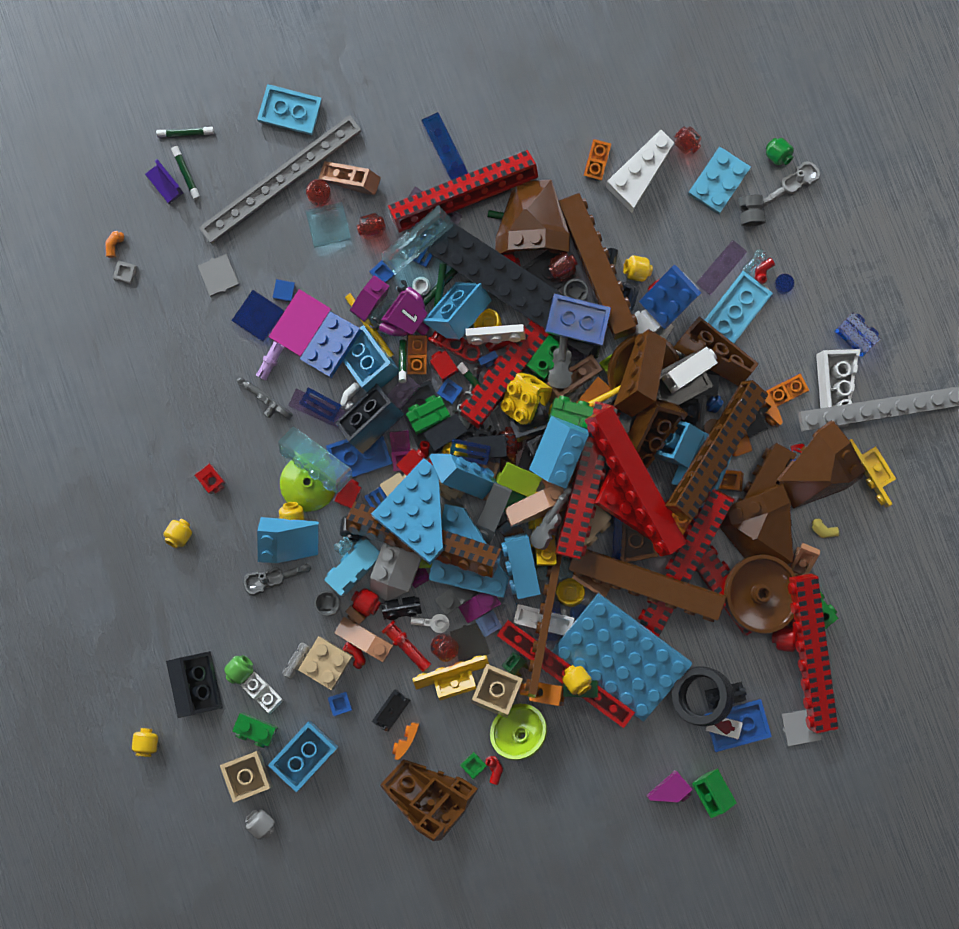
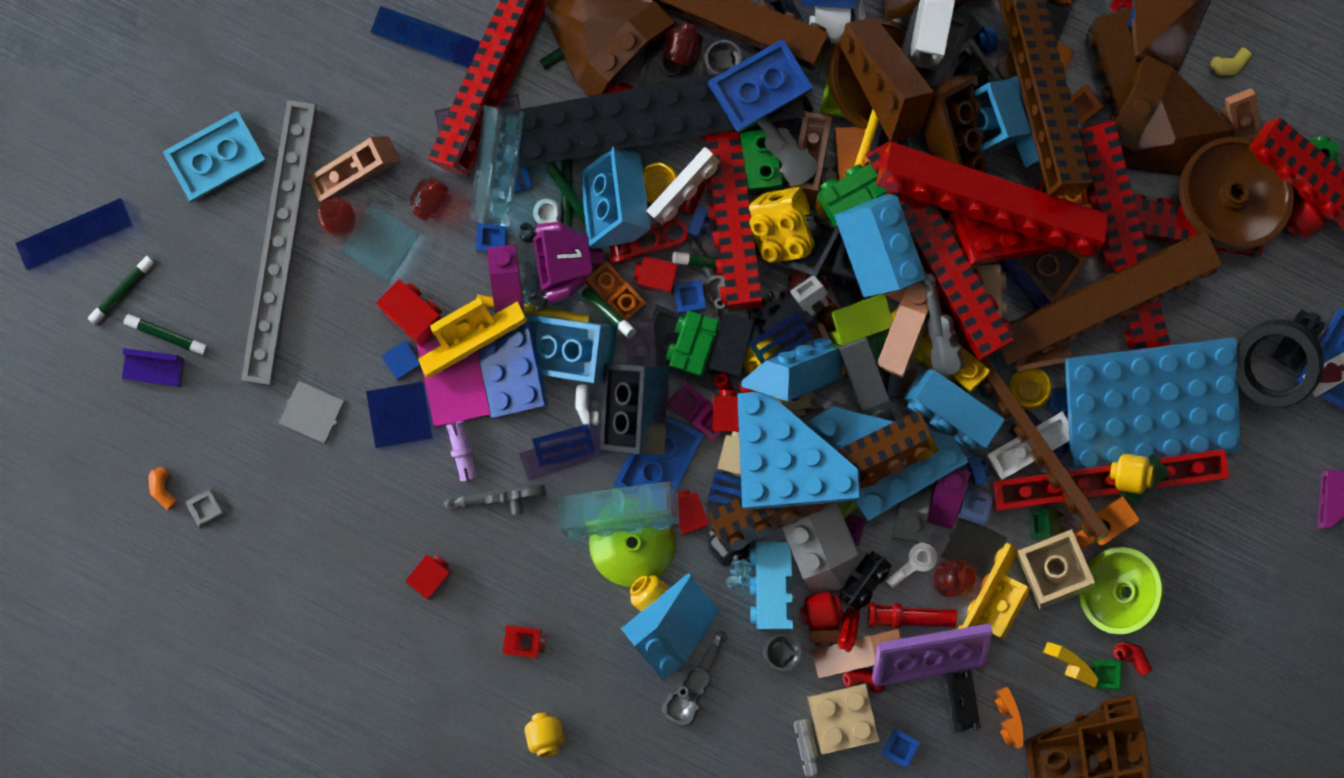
camera: 45 degrees left, 0 degrees up
none -> clear blue tile [15,198,133,270]
none -> red brick [375,279,442,348]
none -> red brick [405,554,452,600]
none -> yellow bracket [418,297,527,378]
none -> light grey tile [790,275,828,315]
none -> red axle [838,608,860,652]
none -> medium lavender tile [872,623,993,686]
none -> blue plate [966,454,990,487]
none -> yellow slope [1043,642,1098,688]

